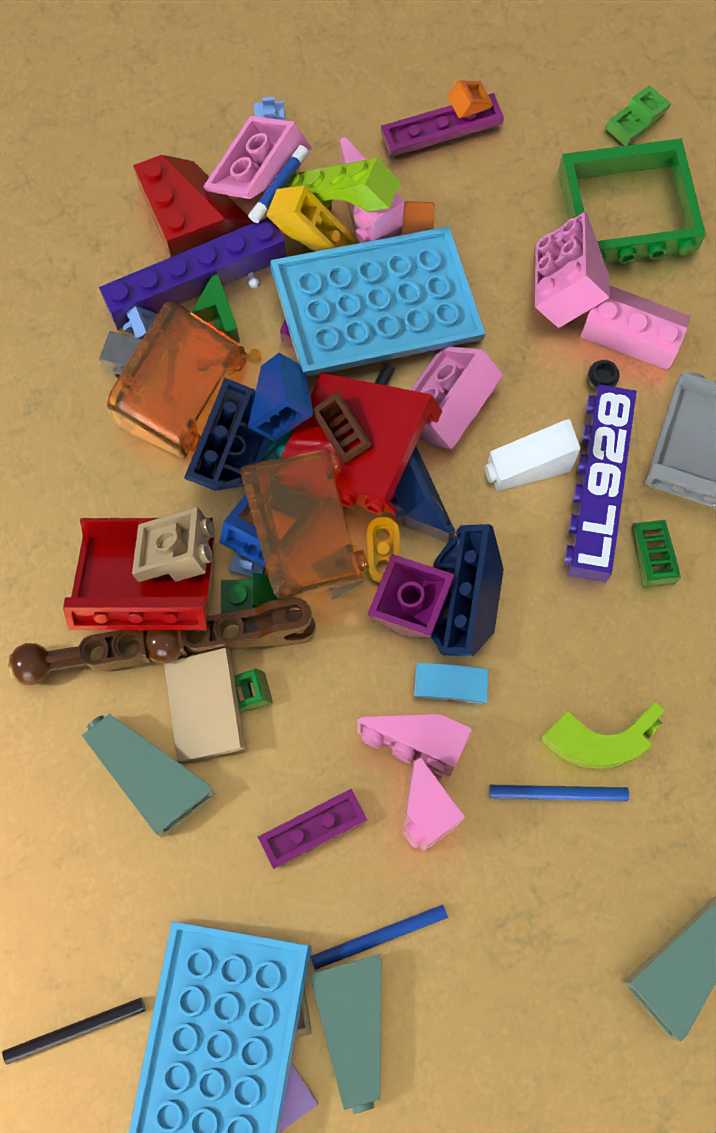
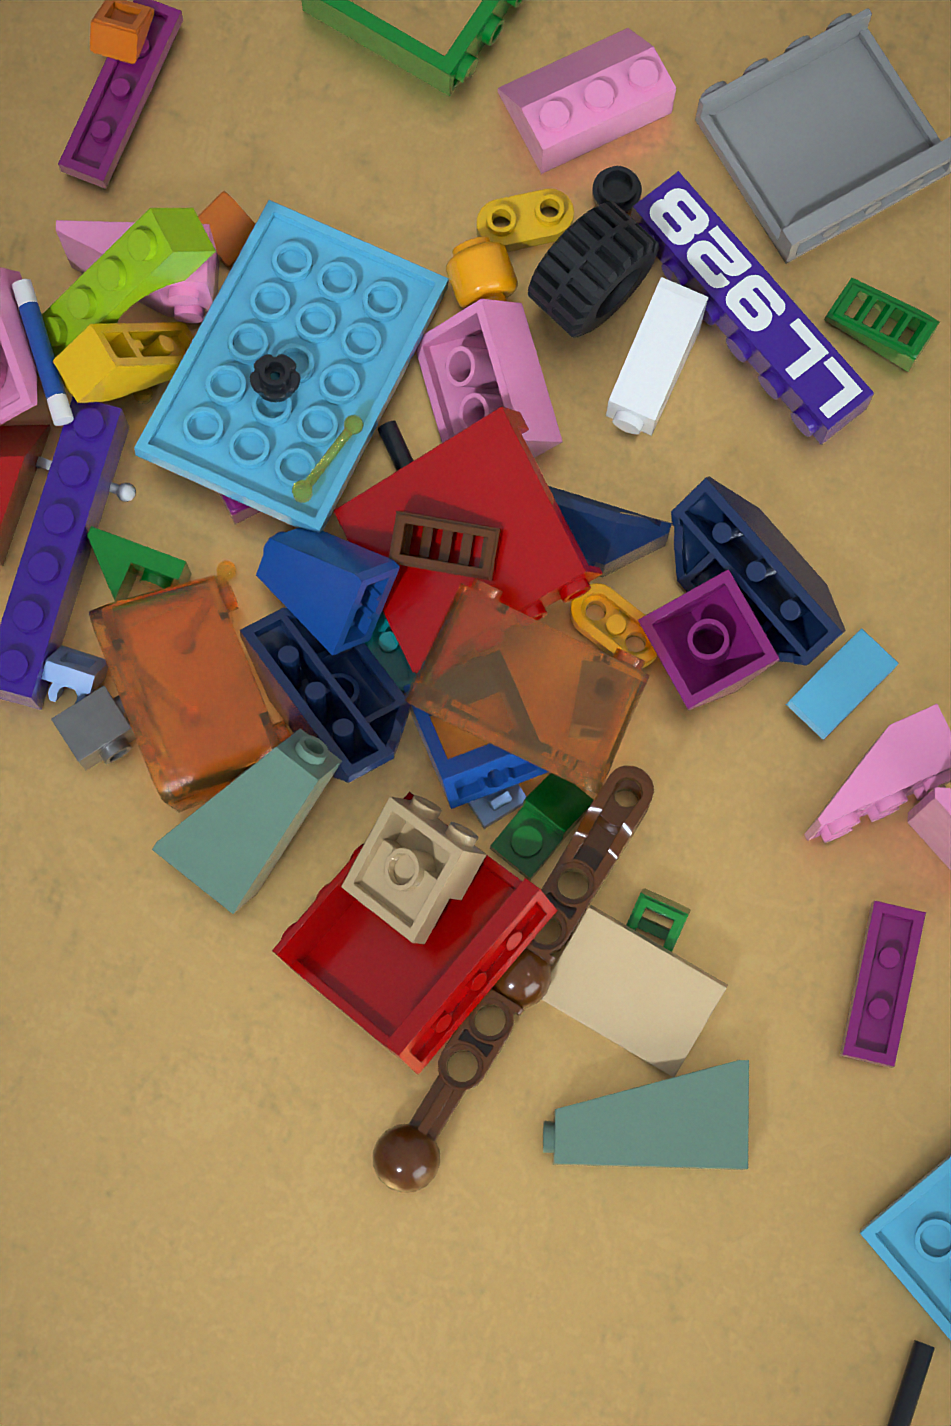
camera: 50 degrees left, 5 degrees up
bright pink slope [535,212,610,328] -> none
none -> sand green slope [152,728,342,914]
none -> black plate [250,354,301,403]
none -> clear yellow hinge [292,414,364,503]
none -> light orange head [446,236,518,309]
none -> yellow plate [476,188,574,252]
none -> black tyre [528,201,659,338]

